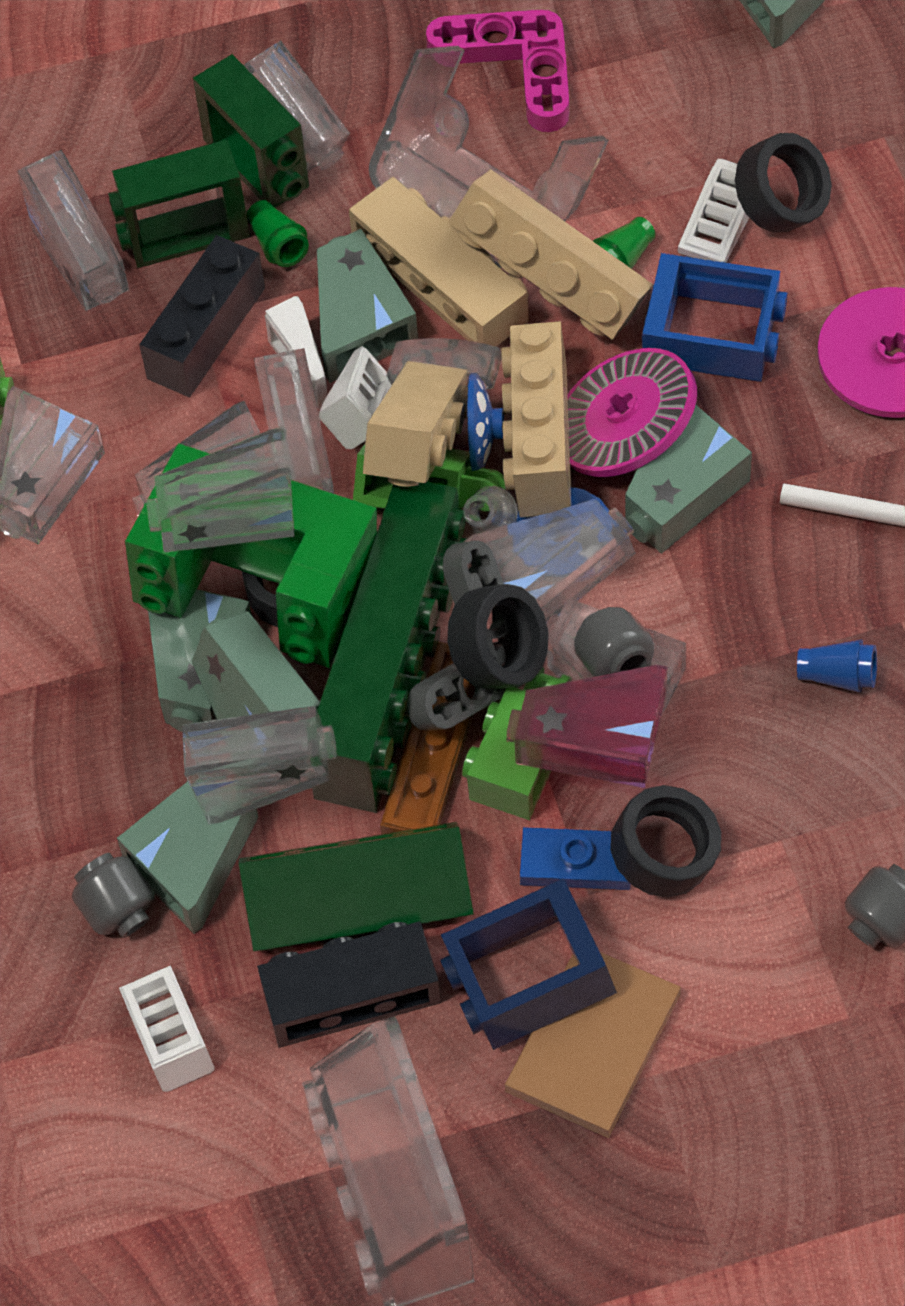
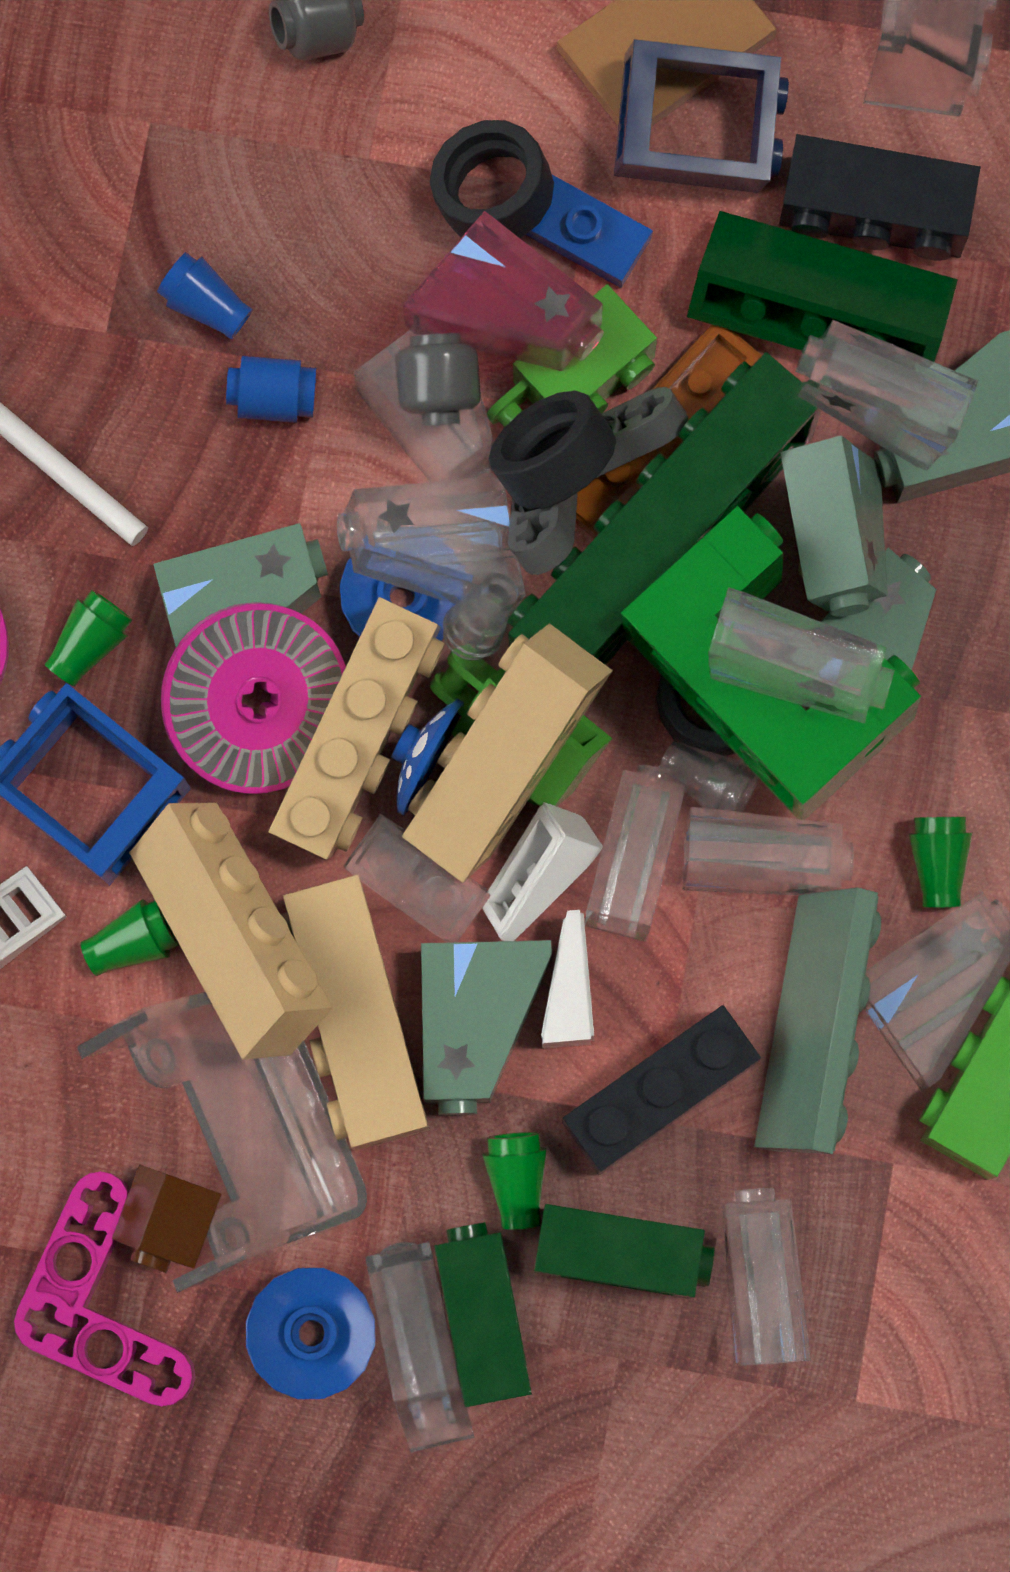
camera: 155 degrees left, 20 degrees up
none -> green cone [44,590,133,687]
none -> reddish brown brick [112,1164,222,1273]
none -> blue brick [226,356,316,423]
none -> blue dish [246,1268,375,1399]
none -> sand green tile [754,887,881,1154]
none -> green cone [908,817,973,907]

